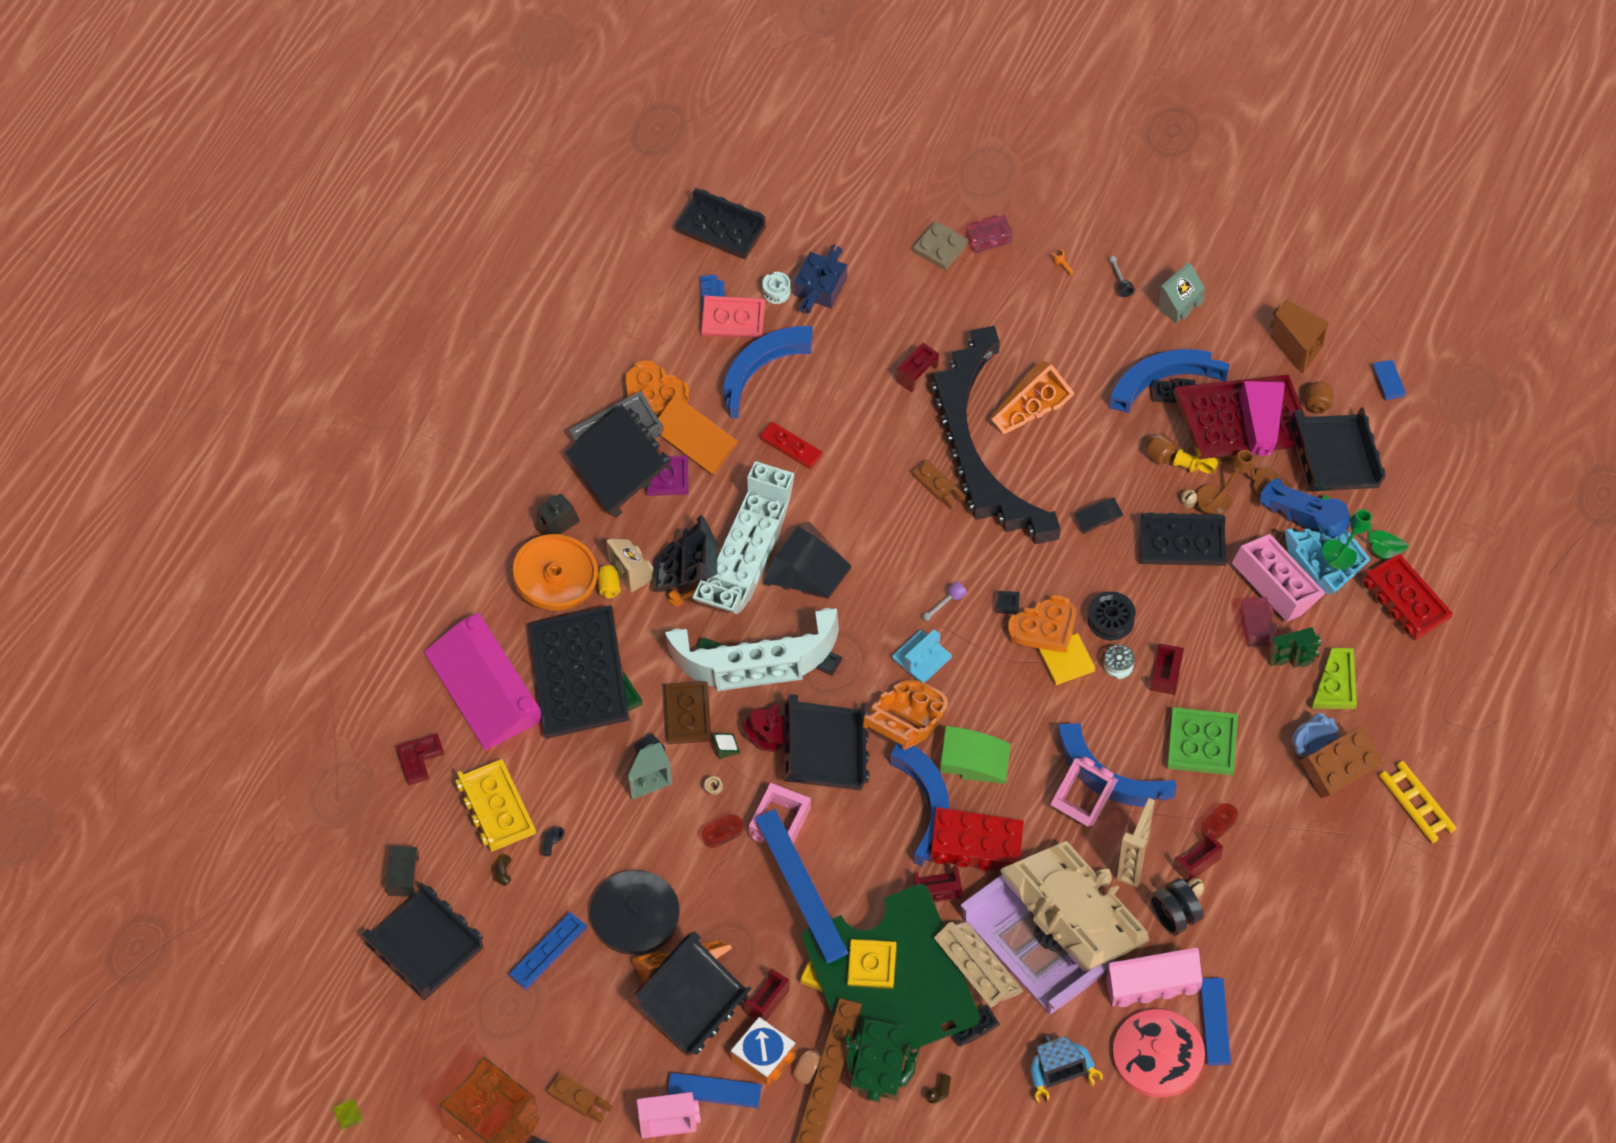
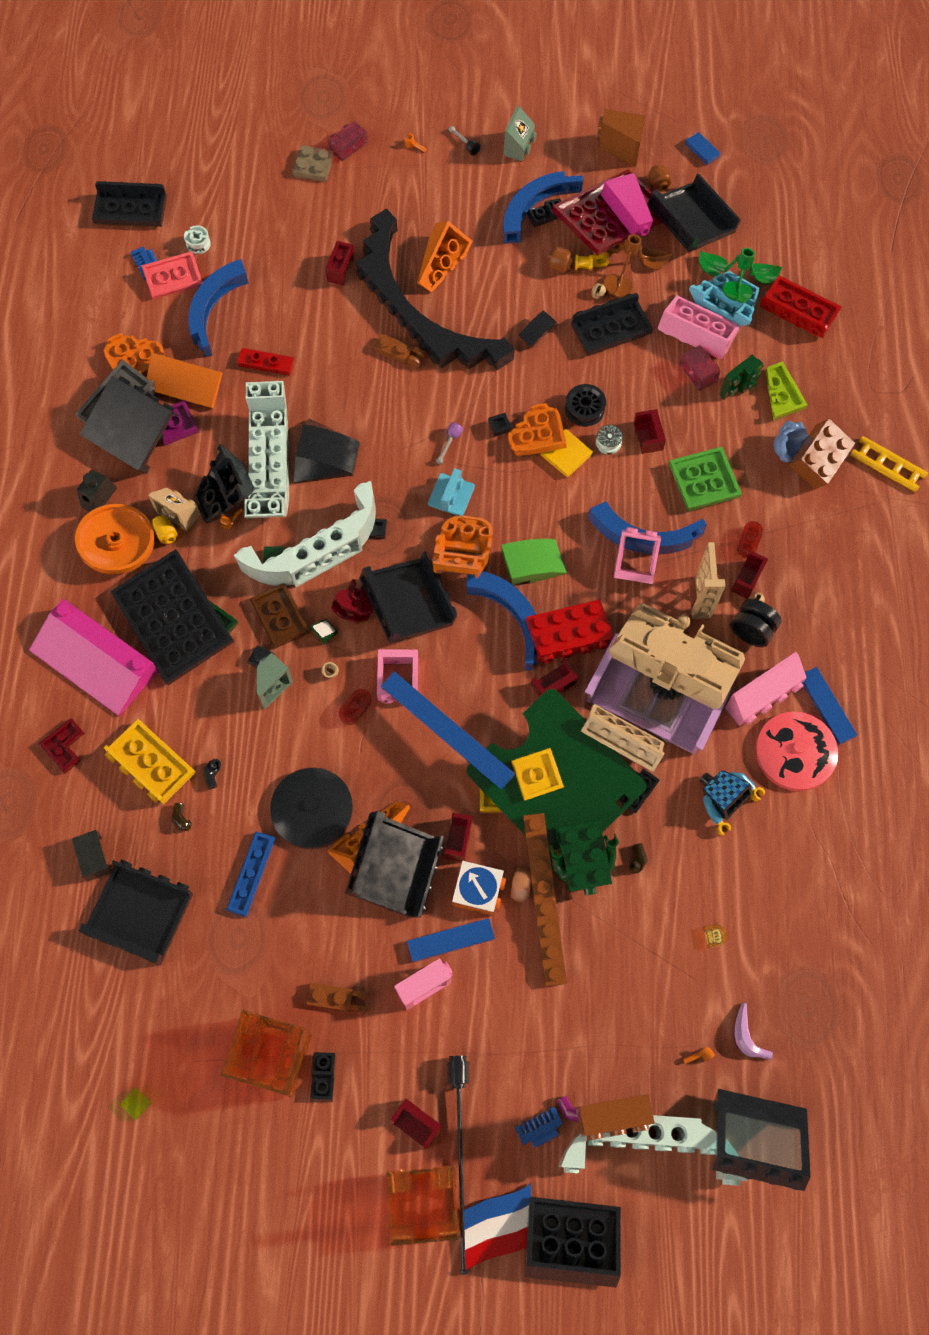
camera: 25 degrees left, 10 degrees up
dark blue brick [794,245,847,314] -> none
blue piece [1260,478,1350,537] -> none

